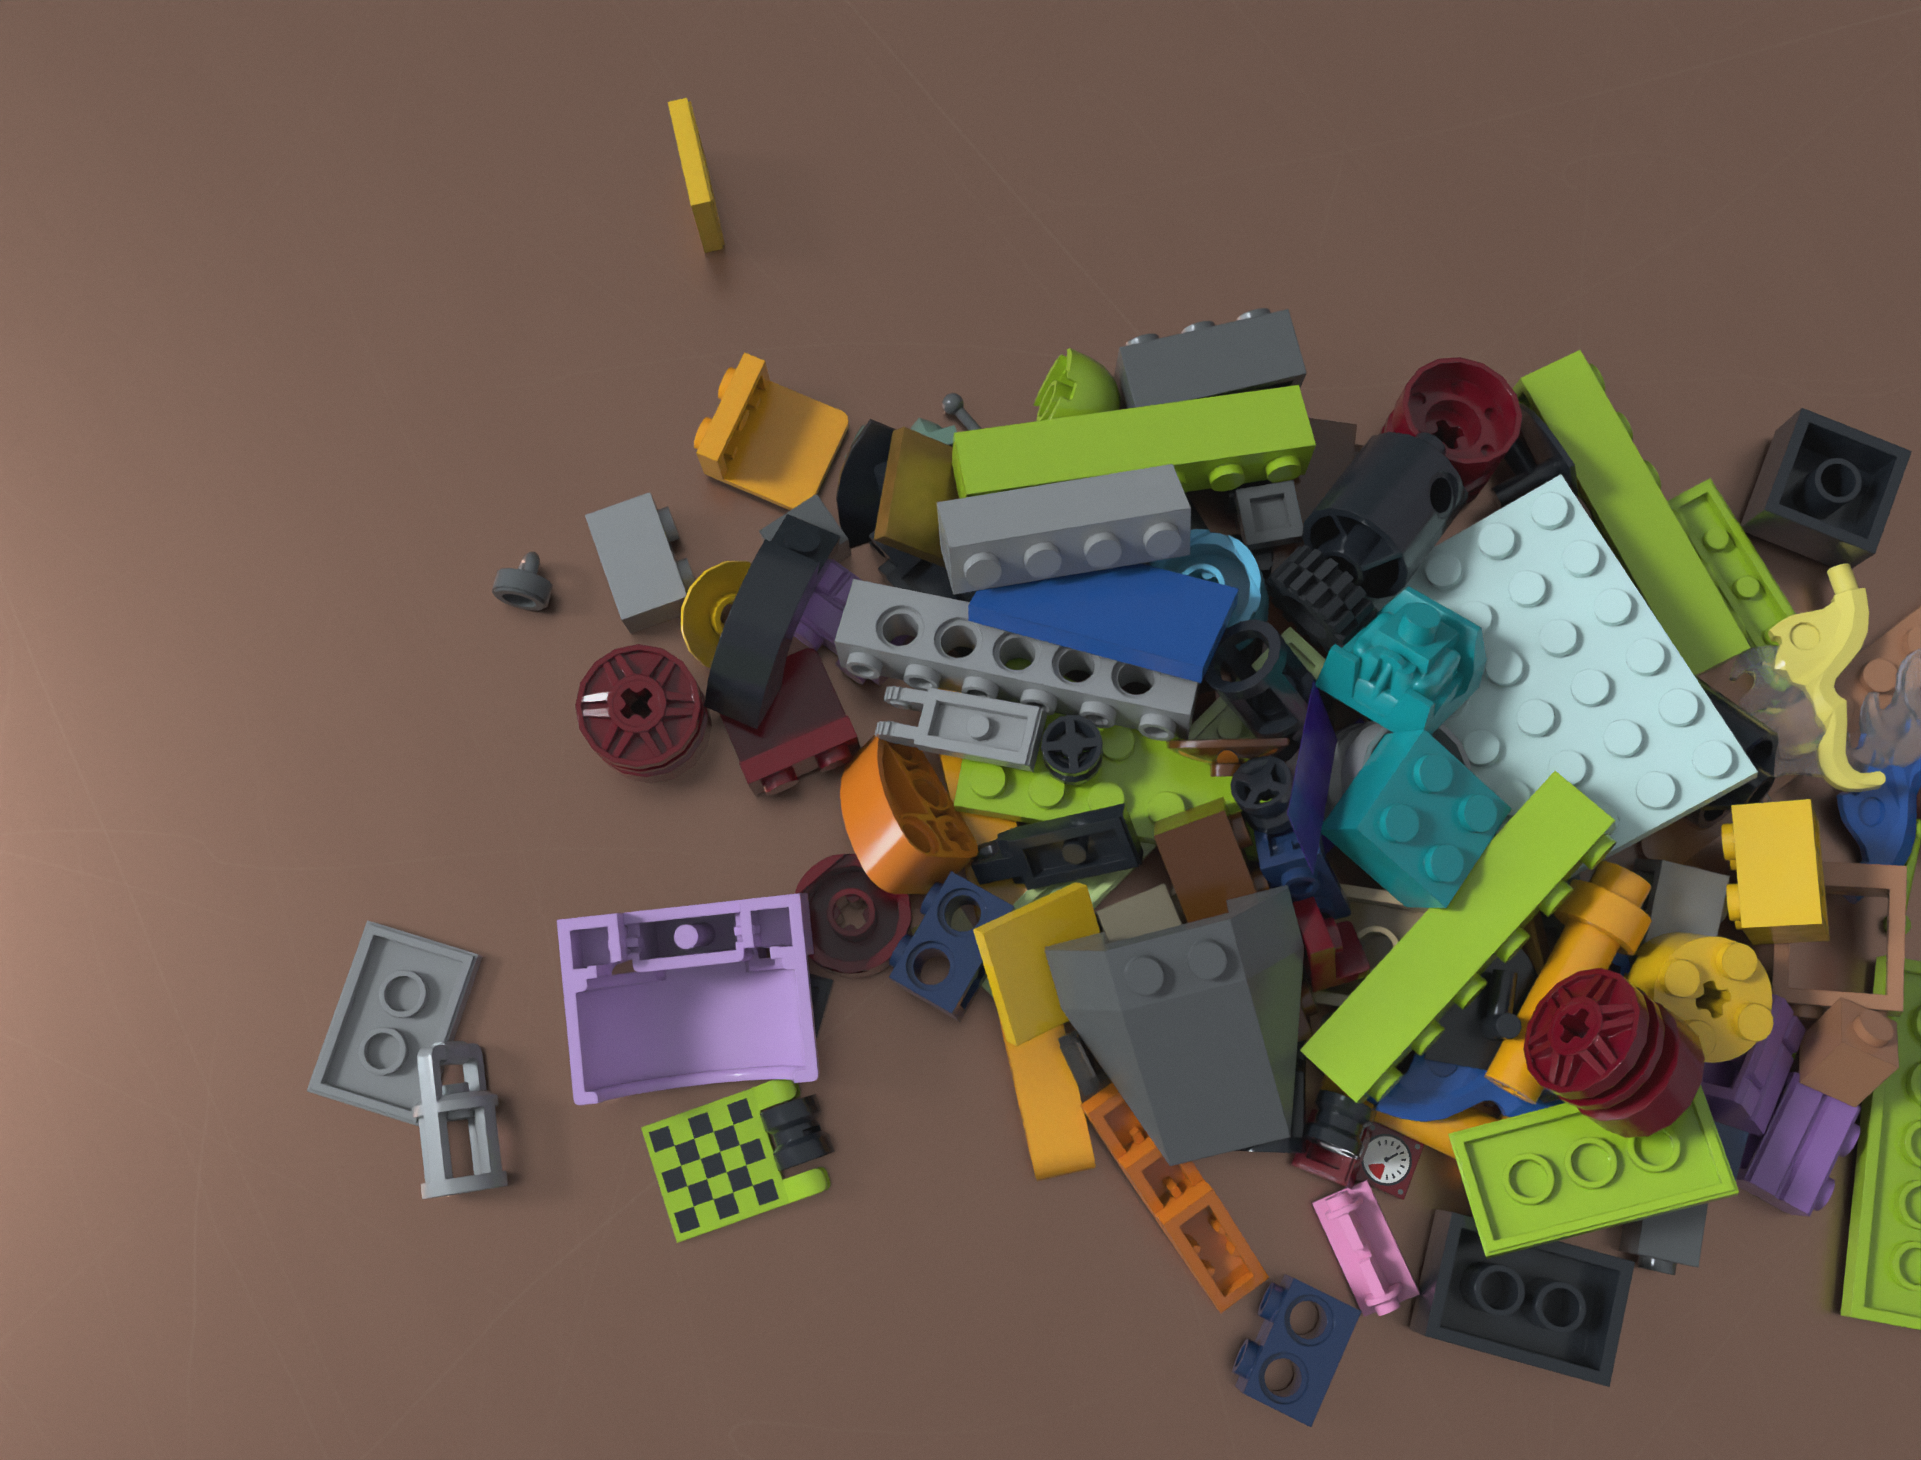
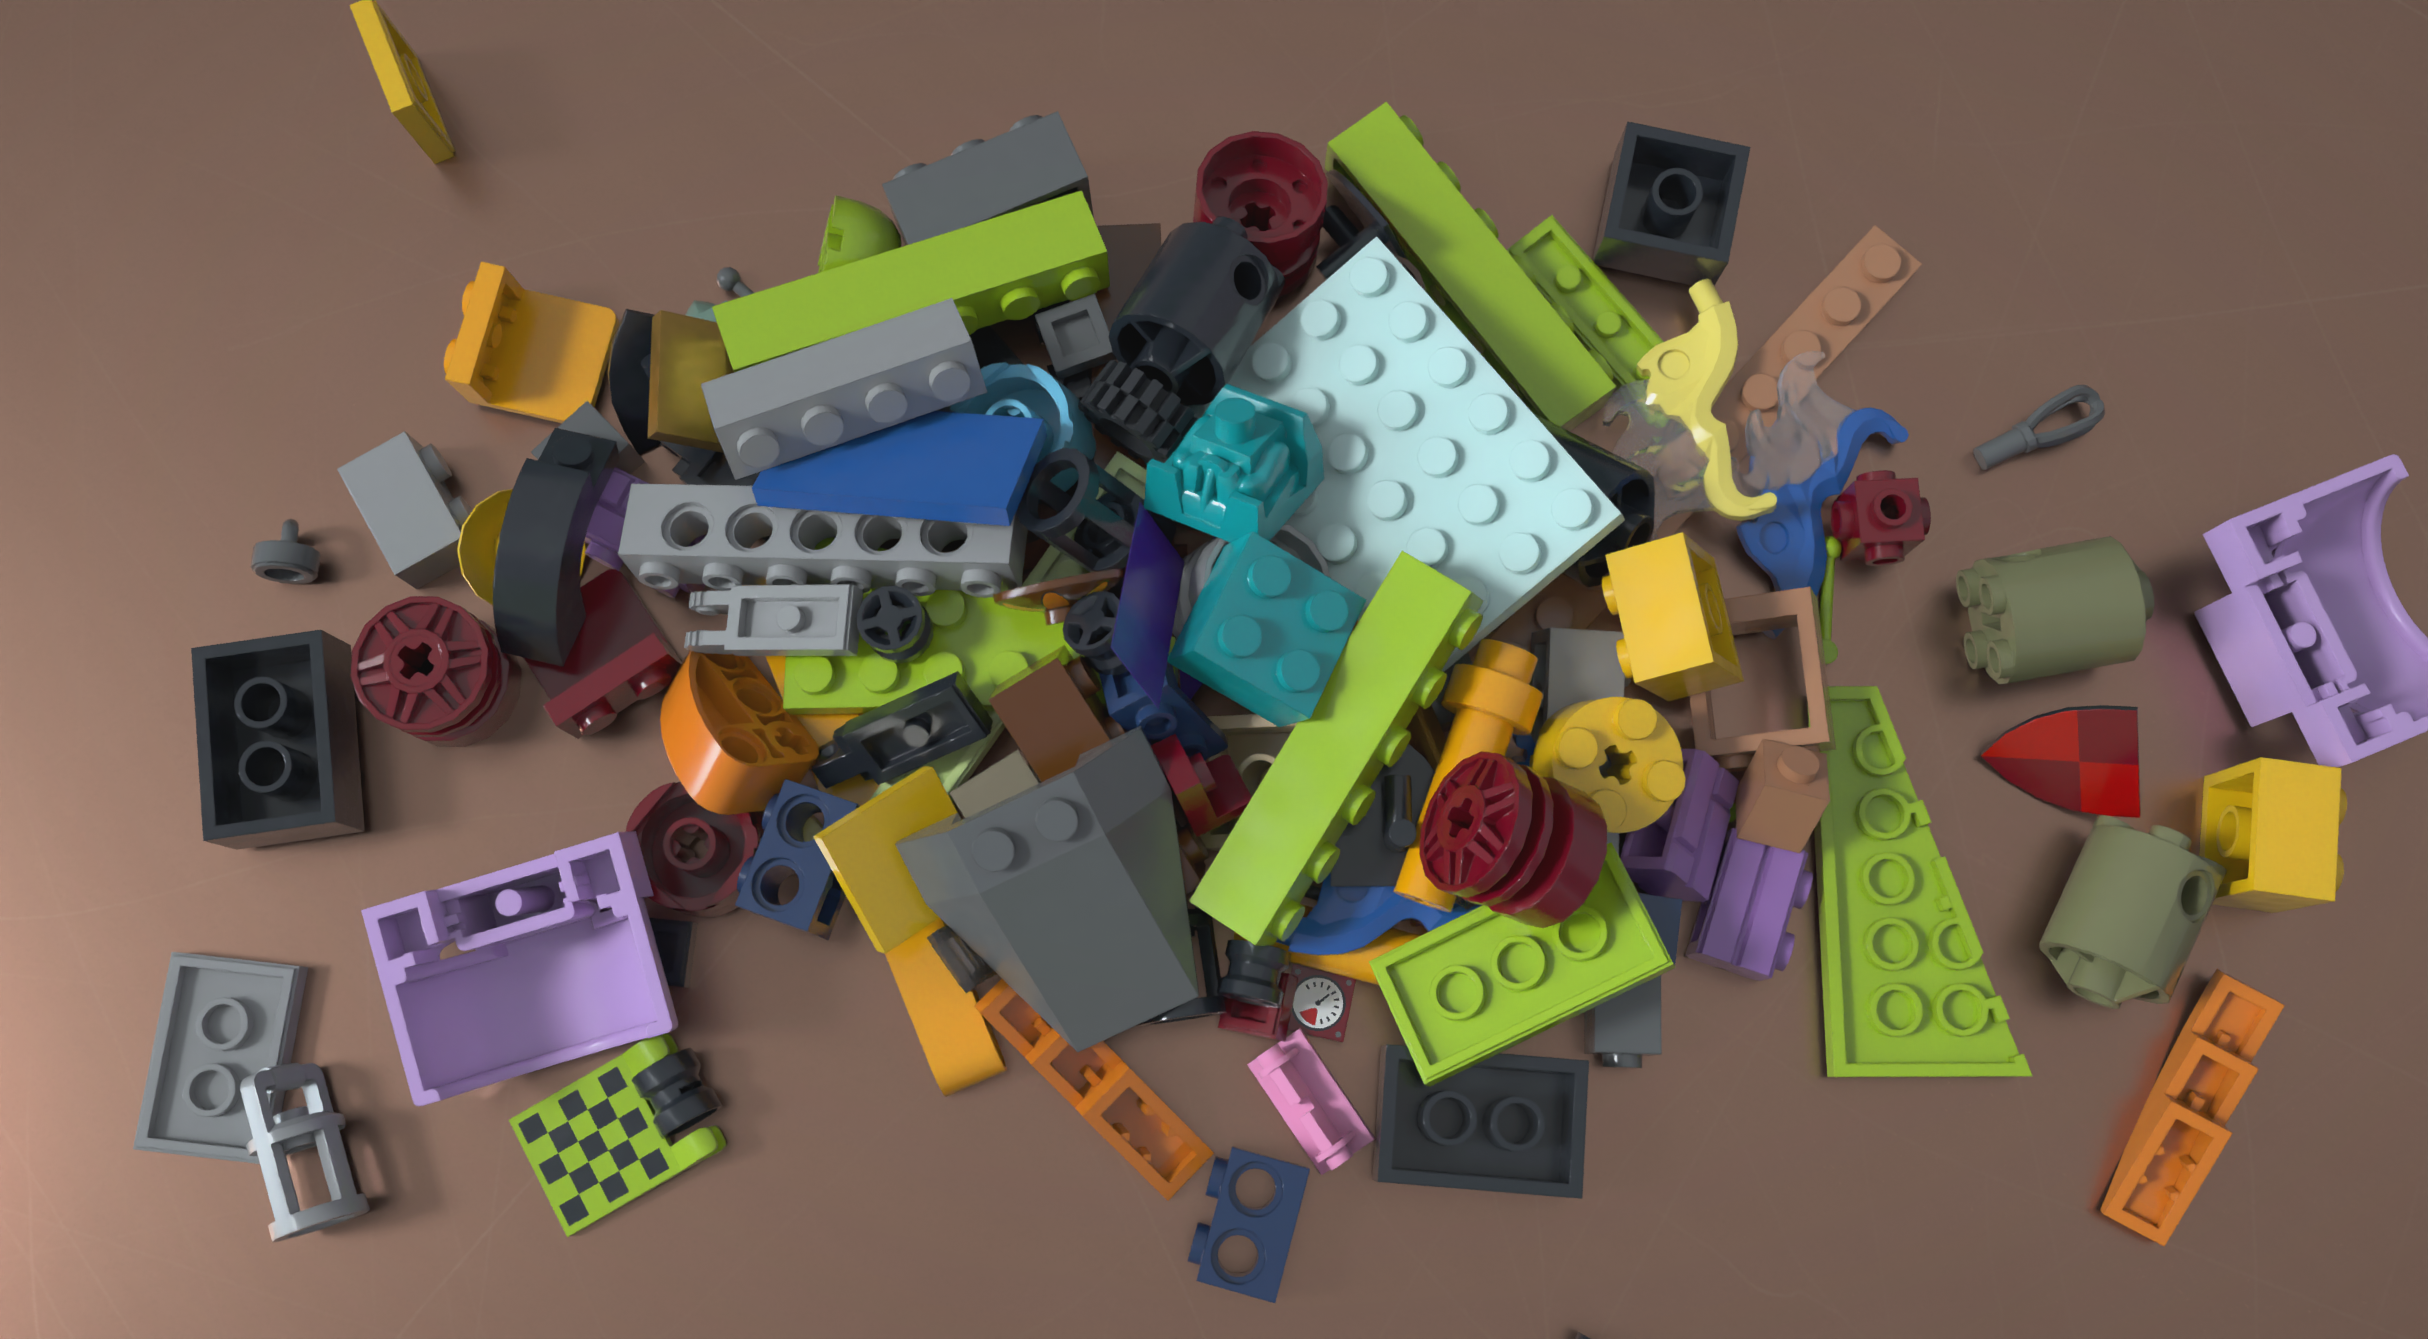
camera: 10 degrees left, 0 degrees up
none -> black brick [191,630,365,850]

